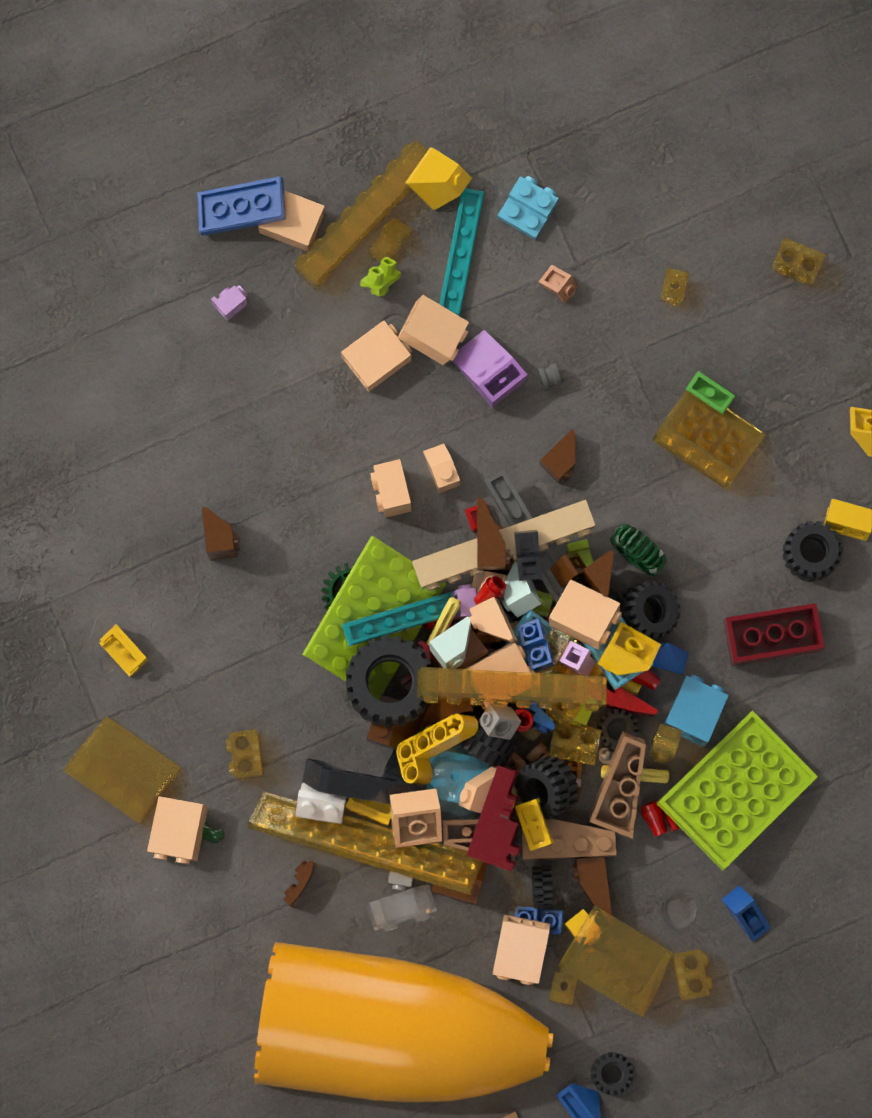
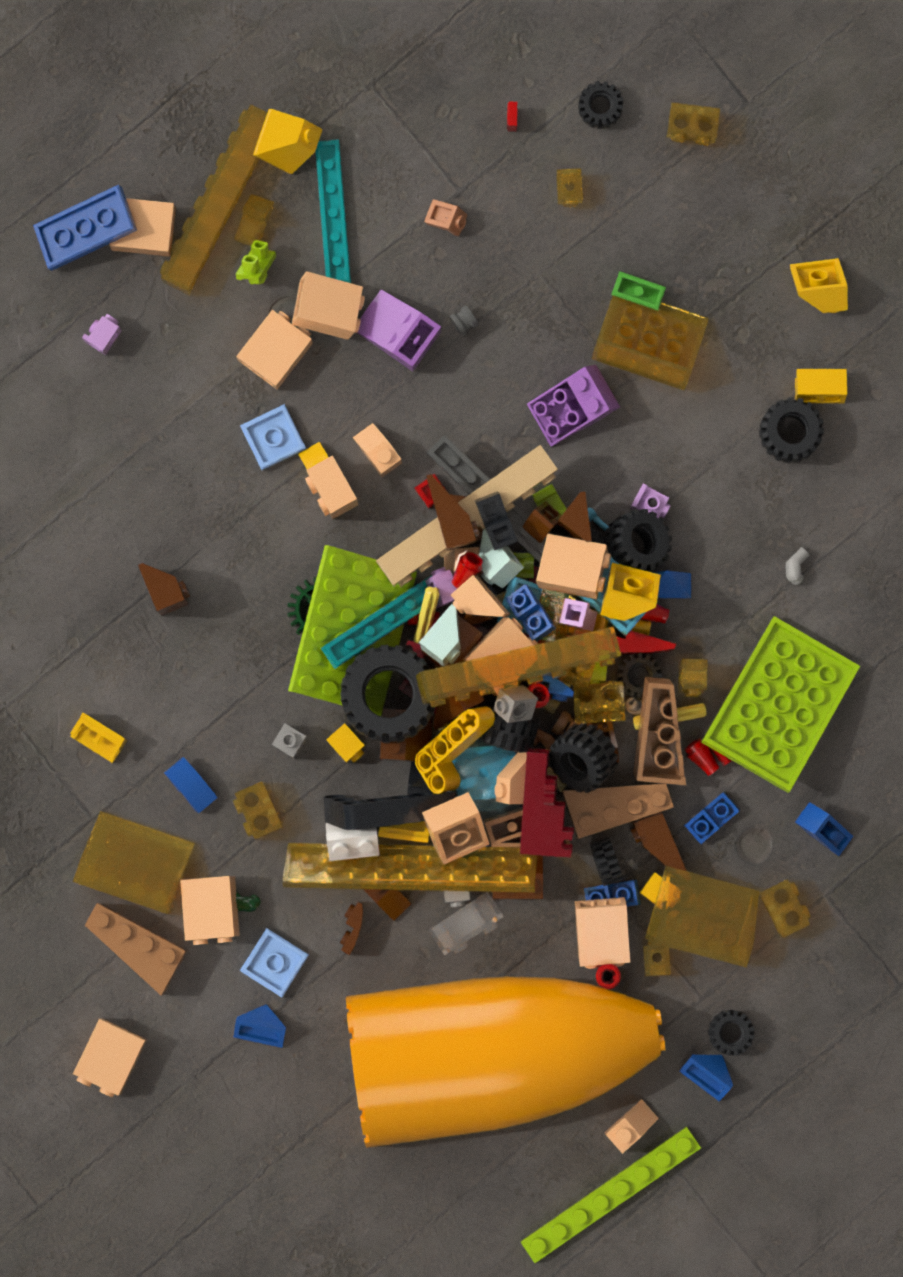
camera: 15 degrees left, 5 degrees up
medium azure plate [497,176,559,240] -> none
yellow hinge [515,798,554,851] -> none
reddish brown slope [539,429,575,483] -> none
dark green gear [610,523,667,576] -> none
dark azure slope [662,675,728,747] -> none
dark red brick [723,603,825,666] -> none
none -> light nougat brick [73,1018,147,1098]
none -> medium nougat wedge [85,903,187,996]
none -> blue slope [164,757,218,814]
none -> blue slope [233,1004,286,1048]
none -> light blue tile [240,404,306,471]
none -> light blue tile [240,928,309,997]
none -> light grey brick [272,724,307,759]
none -> yellow slope [298,442,329,469]
none -> yellow brick [326,723,365,763]
none -> reddish brown slope [359,868,412,921]
none -> red tile [507,101,517,132]
none -> medium lavender slope [527,364,620,446]
none -> black tyre [578,81,623,129]
none -> medium azure hand [588,508,609,531]
none -> red cone [596,964,621,989]
none -> lavender brick [631,483,671,518]
none -> blue slope [685,791,740,844]
none -> light grey arm [785,547,810,585]

